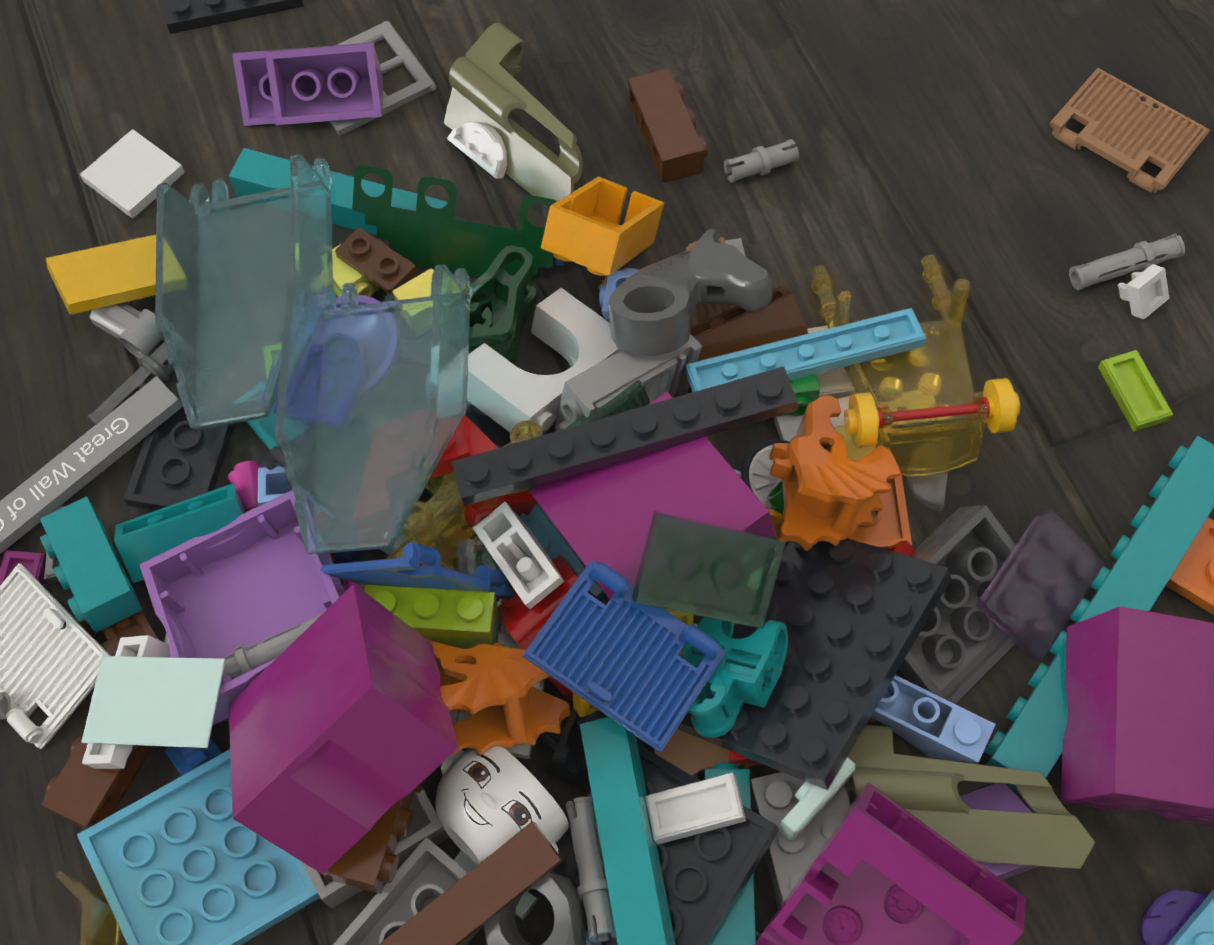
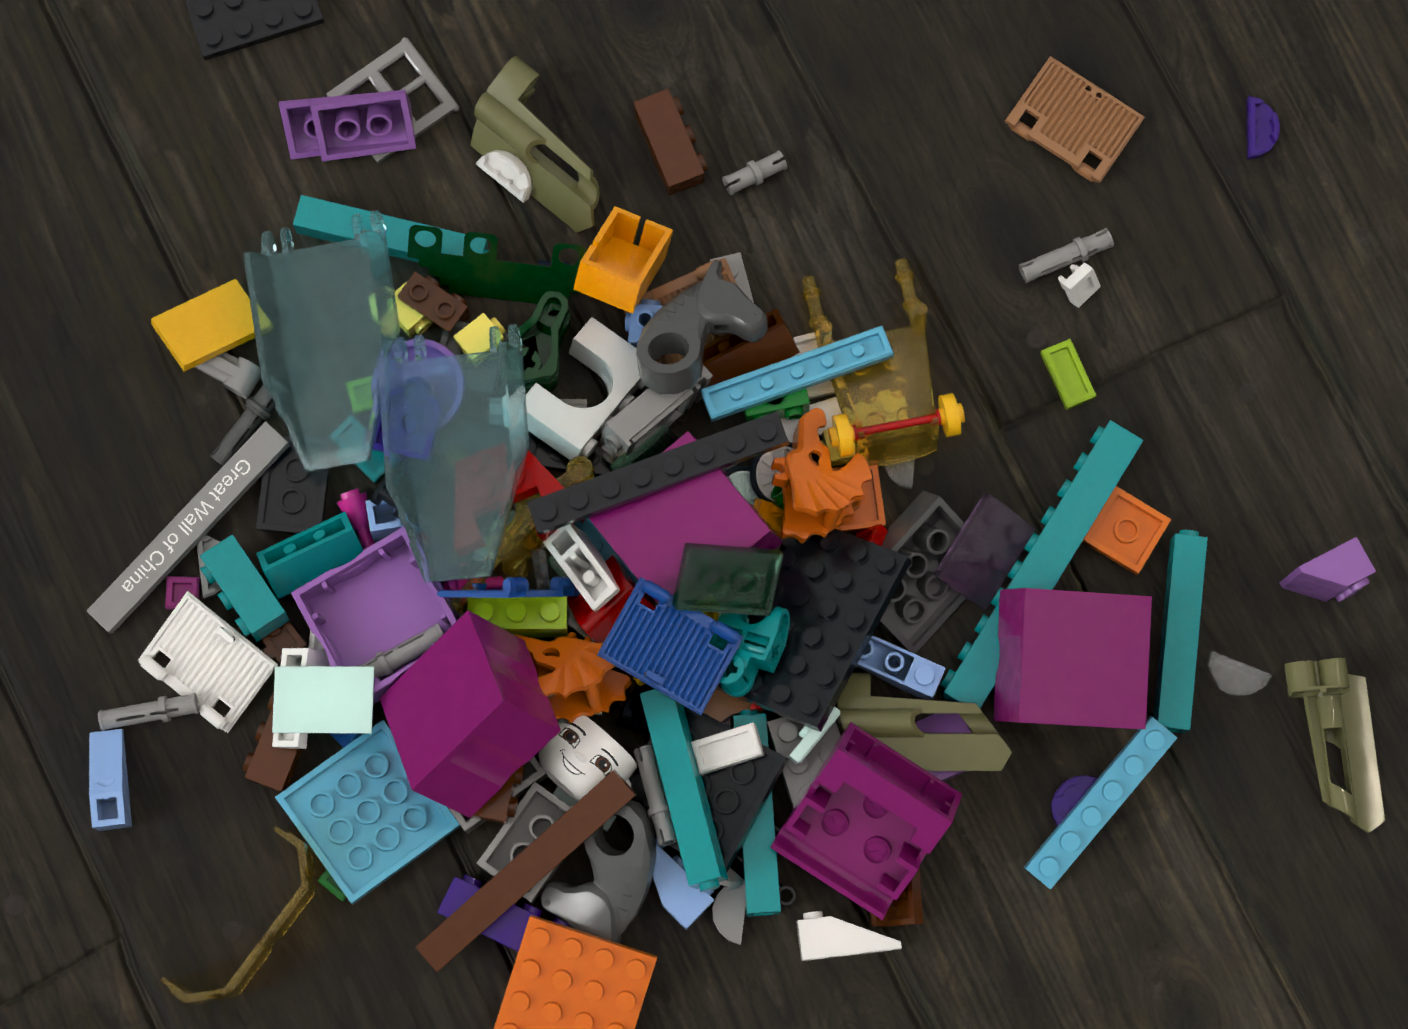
camera: 10 degrees left, 15 degrees up
white tile [80,129,185,219] -> none

